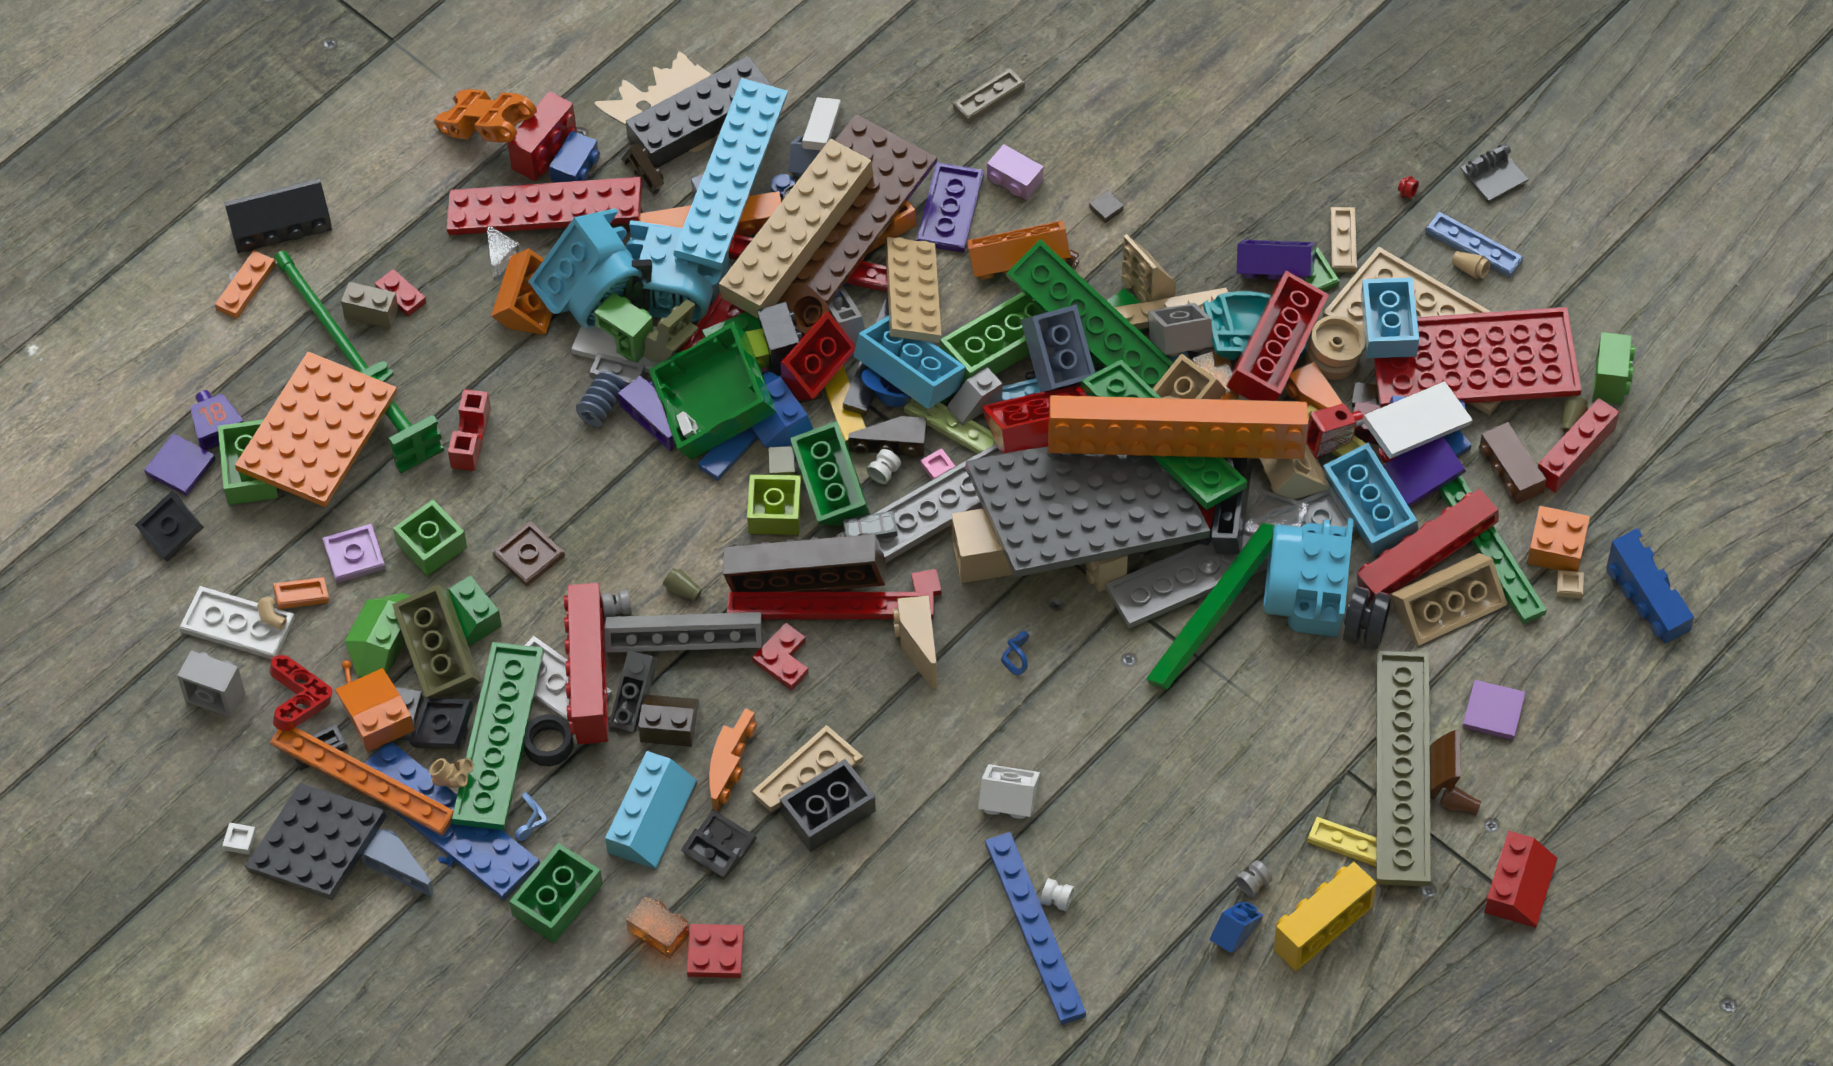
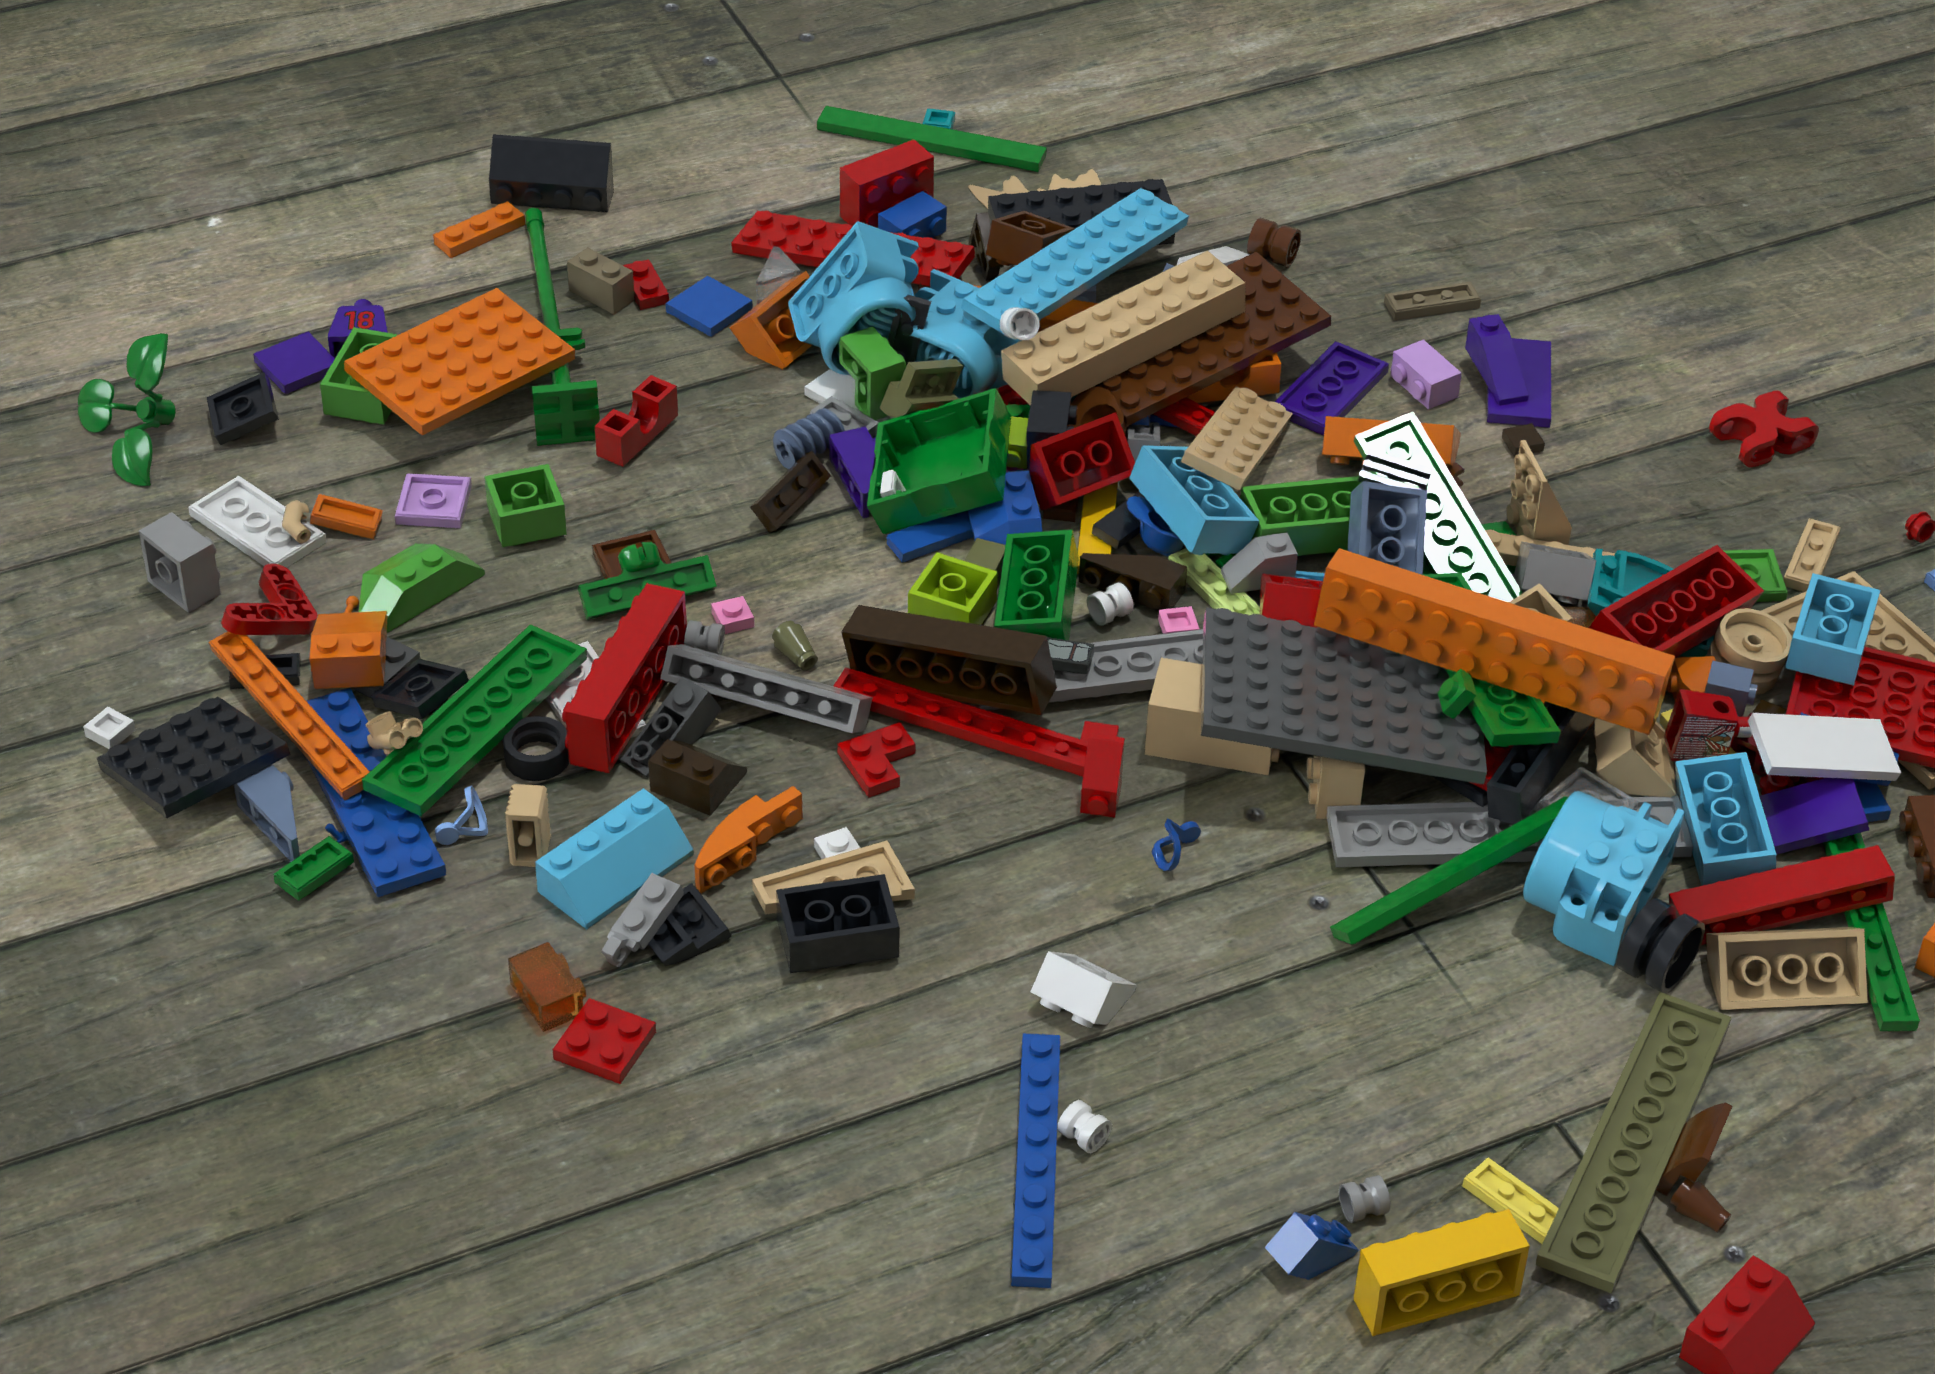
camera: 20 degrees right, 15 degrees down
olive slope [392,584,482,699] -> none
orange piece [433,89,537,143] -> none
green slope [448,575,502,646] -> none
green brick [509,843,603,943] -> none
tan slope [893,596,937,689] -> none
dark purple slope [1237,239,1317,280] -> none
medium lavender tile [1463,680,1526,740] -> none
none -> green plant [77,333,176,486]
none -> green plate [273,836,354,901]
none -> tan brick [505,784,551,867]
none -> green plate [578,542,717,620]
none -> light grey hinge [601,873,684,968]
none -> blue tile [666,275,753,337]
none -> bright pink plate [711,596,754,634]
none -> dark brown plate [750,451,831,533]
none -> white plate [814,827,860,859]
none -> green tile [817,106,1047,172]
none -> teal tile [922,108,955,129]
none -> reddish brown brick [986,211,1075,266]
none -> white wheel [1000,307,1040,340]
none -> red slope [1080,733,1125,818]
none -> reddish brown wheel [1247,217,1301,267]
none -> tile [1358,449,1432,490]
none -> green plate [1437,669,1477,719]
none -> dark purple slope [1465,314,1529,405]
none -> dark purple tile [1487,338,1551,428]
none -> sand blue brick [1705,661,1758,716]
none -> red piece [1709,390,1819,468]

